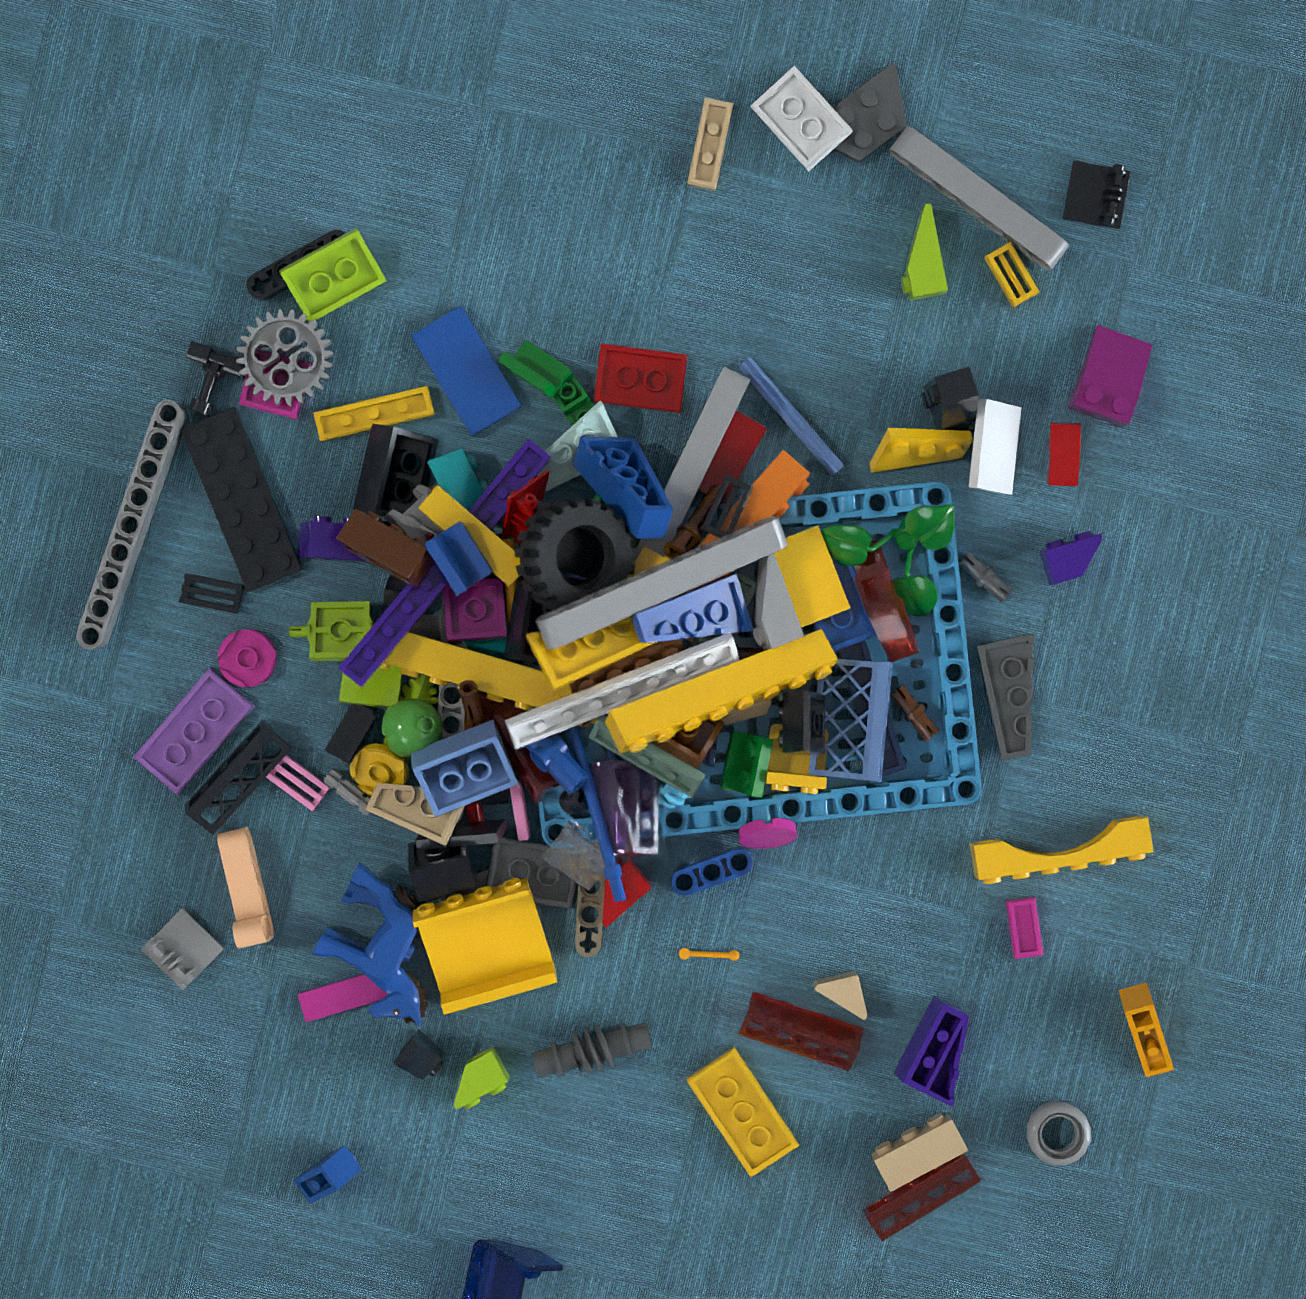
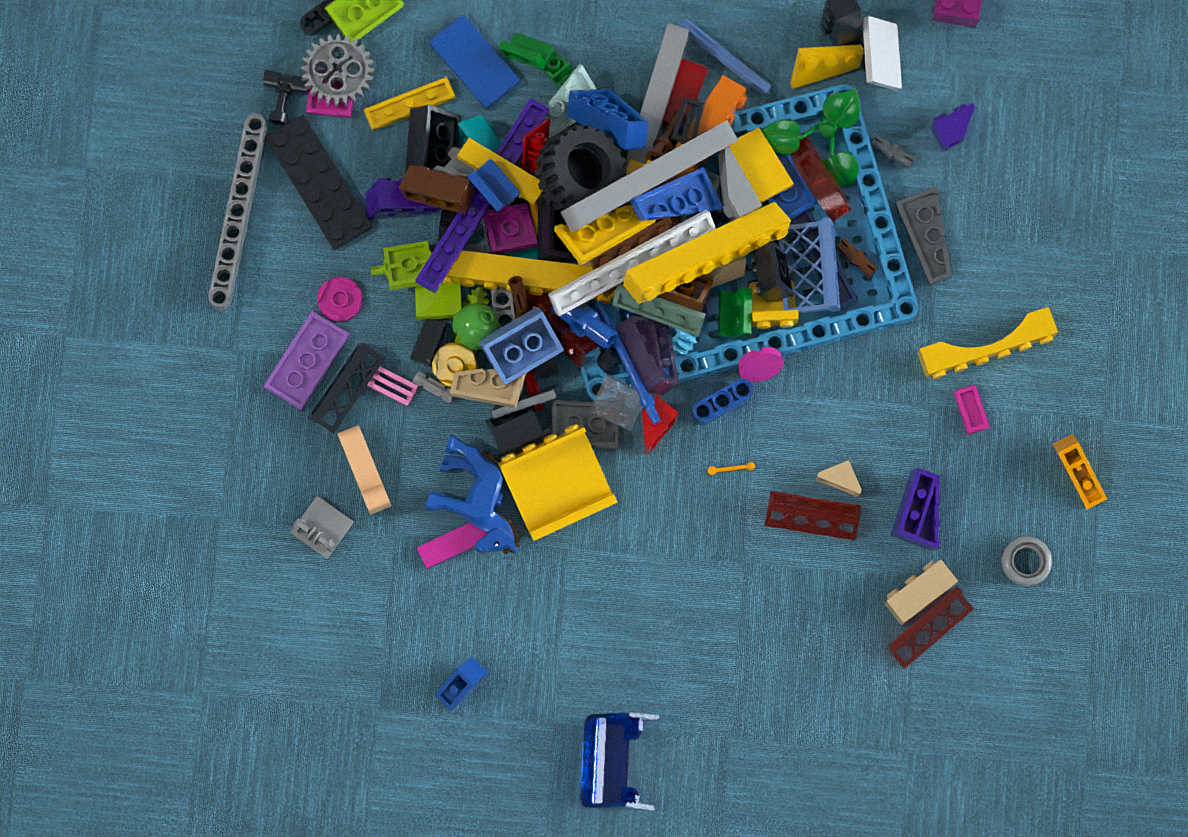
camera: 10 degrees left, 10 degrees down
black tile [179,573,244,614] -> none
black slope [393,1030,445,1080] -> none
lime slope [454,1046,510,1110] -> none
bright pink tile [510,779,531,841] -> none
dark grey piece [532,1022,653,1078] -> none
dark tan beam [575,843,605,957] -> none
red tile [593,343,688,414] -> none
yellow tile [686,1046,799,1177] -> none
red slope [1047,422,1081,486] -> none

